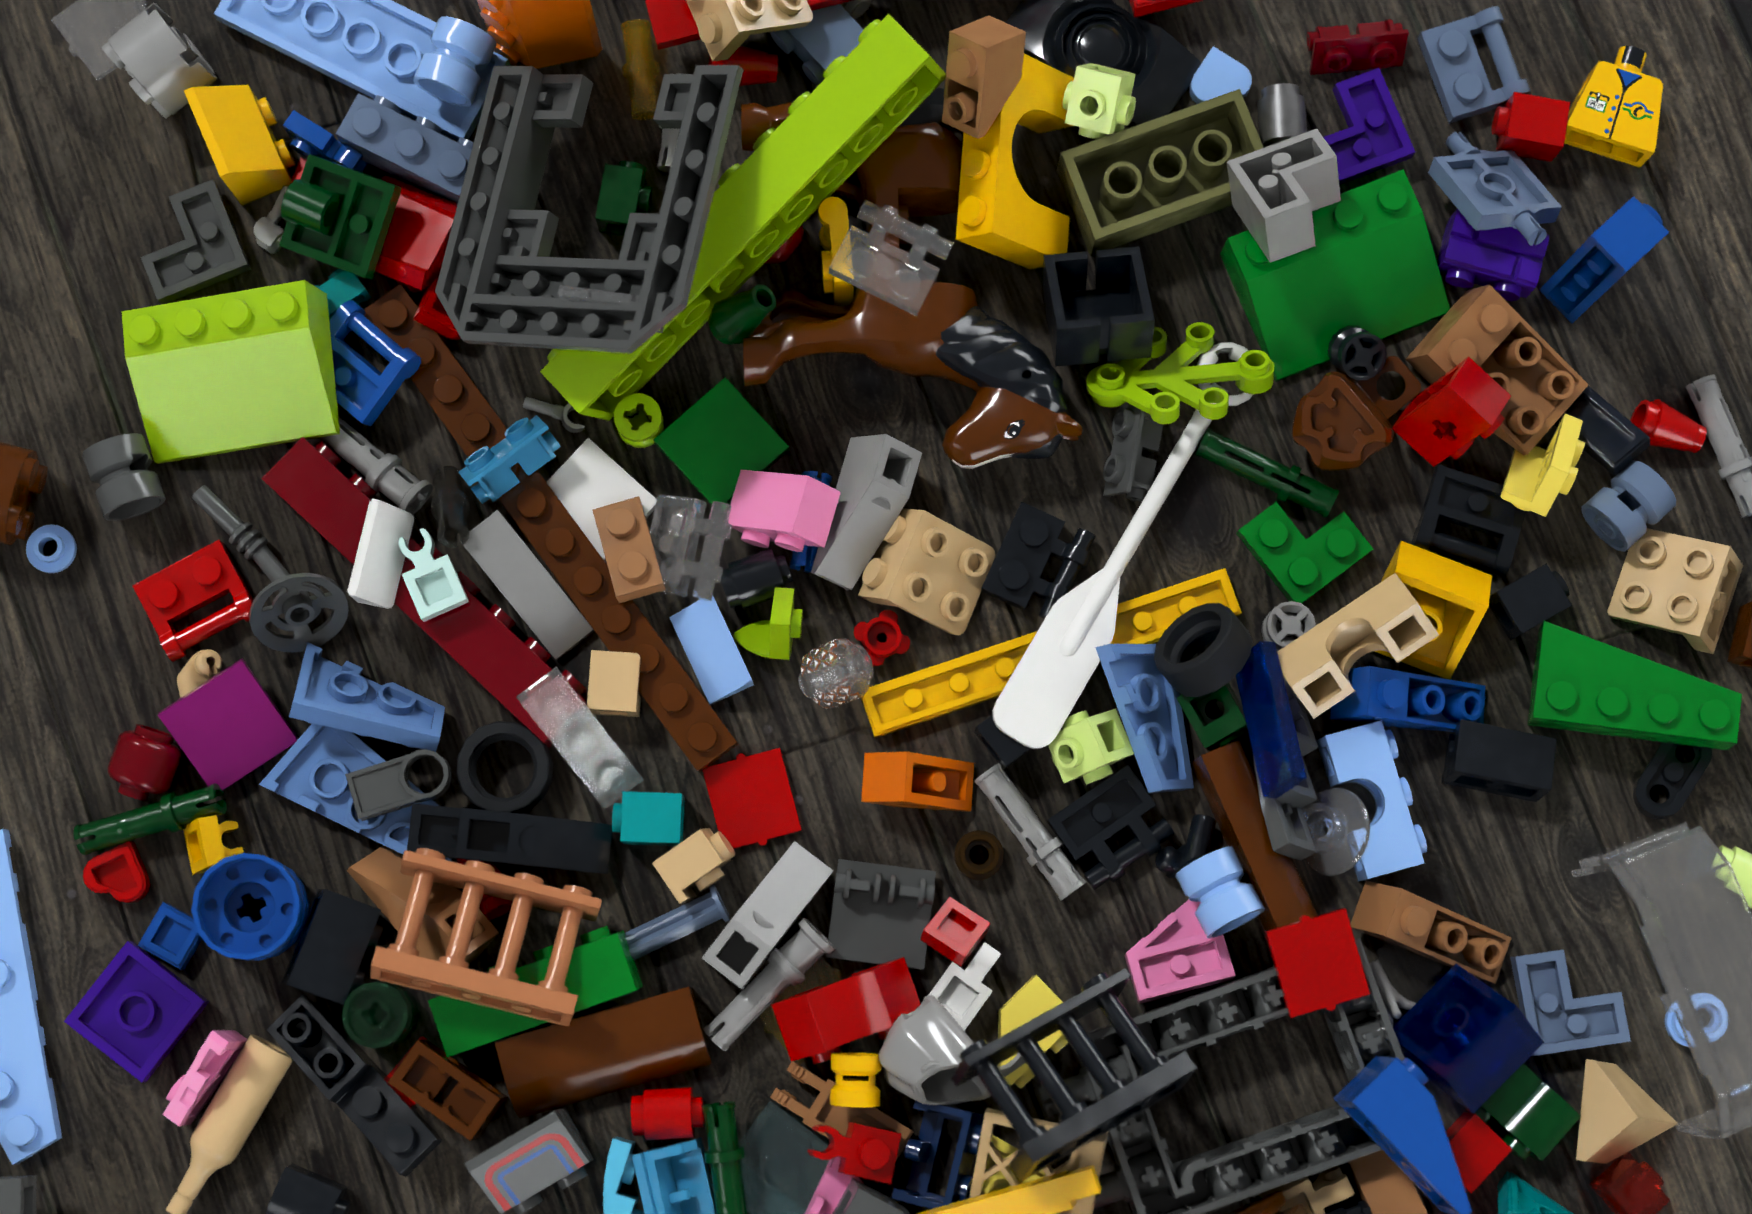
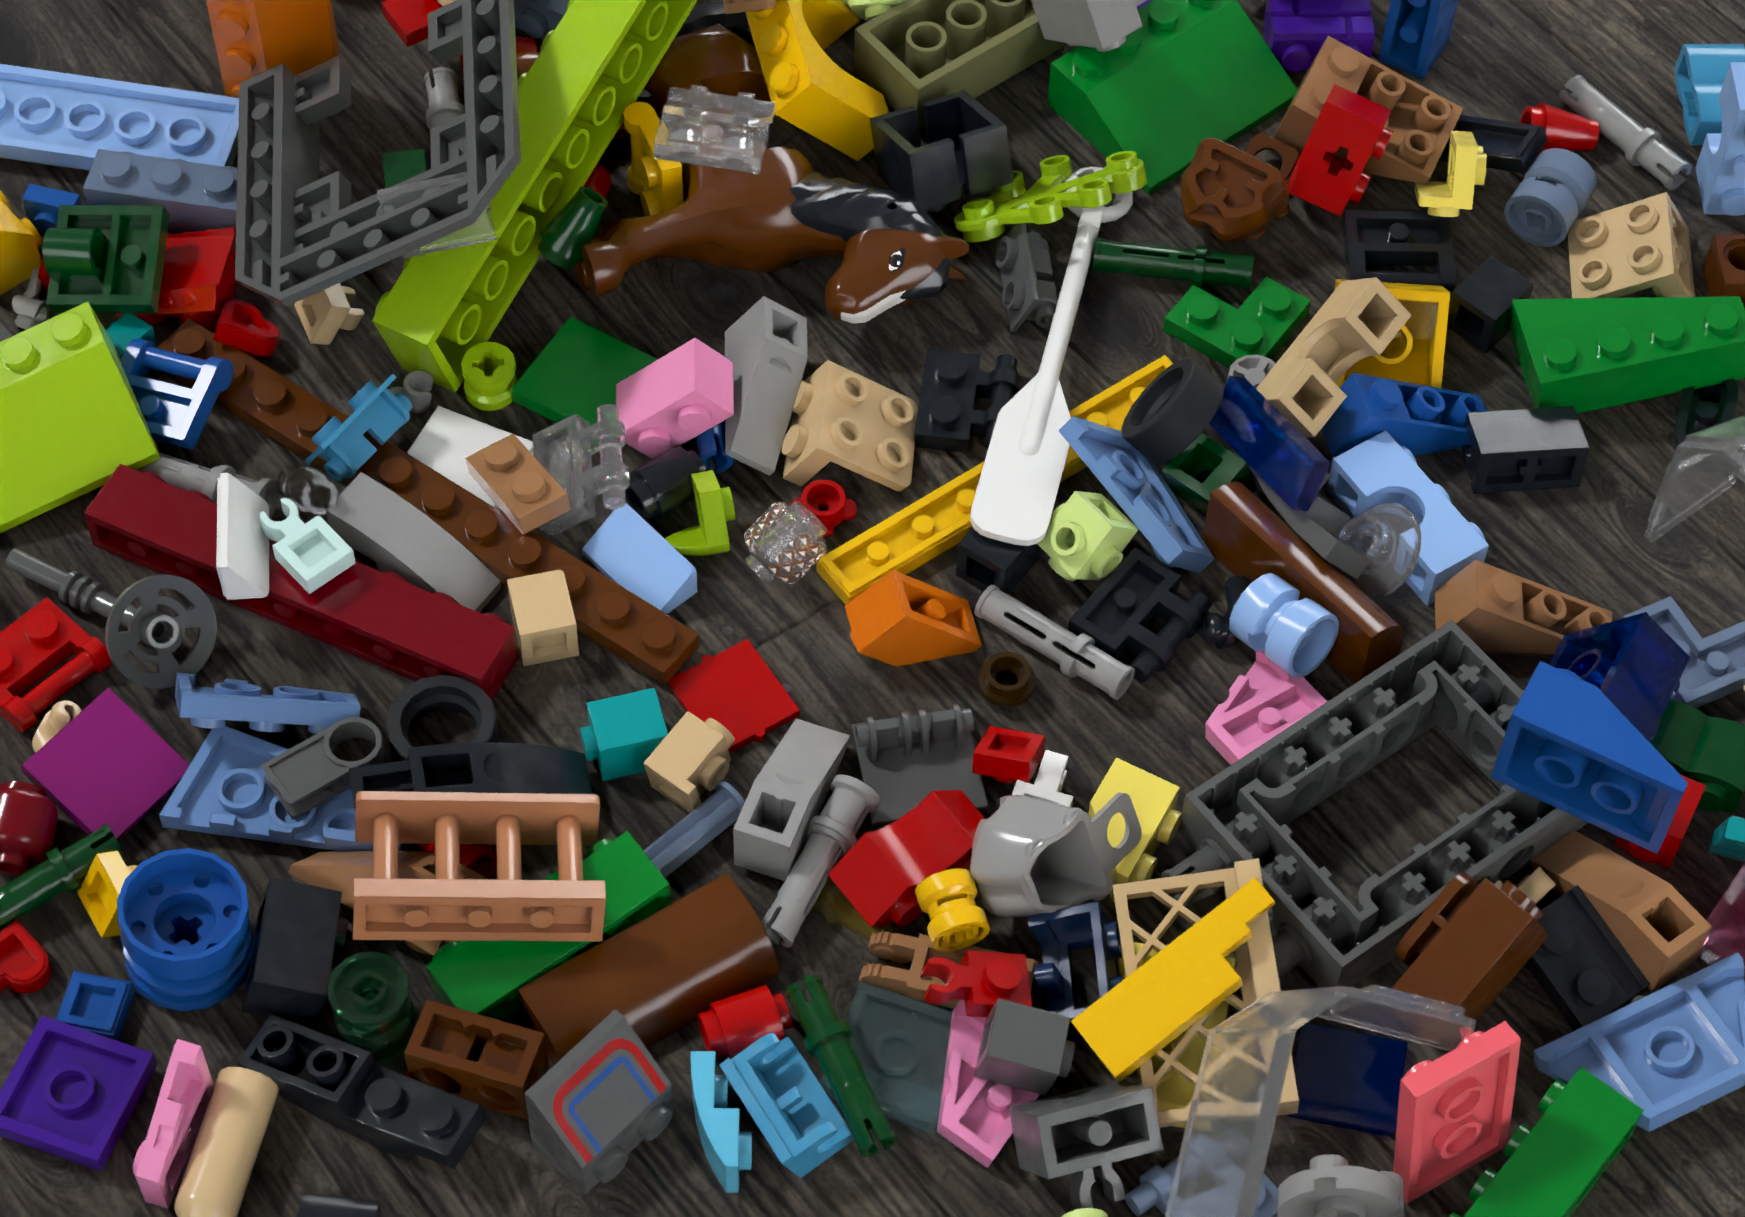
camera: 15 degrees left, 25 degrees down
light blue wheel [413,16,497,107] -> none
clear plate [517,666,644,810] -> none
clear yellow pin [621,19,660,120] -> none
black fence [951,968,1197,1182] -> none
red piece [1265,908,1370,1018] -> none
black wheel [1328,326,1387,380] -> none

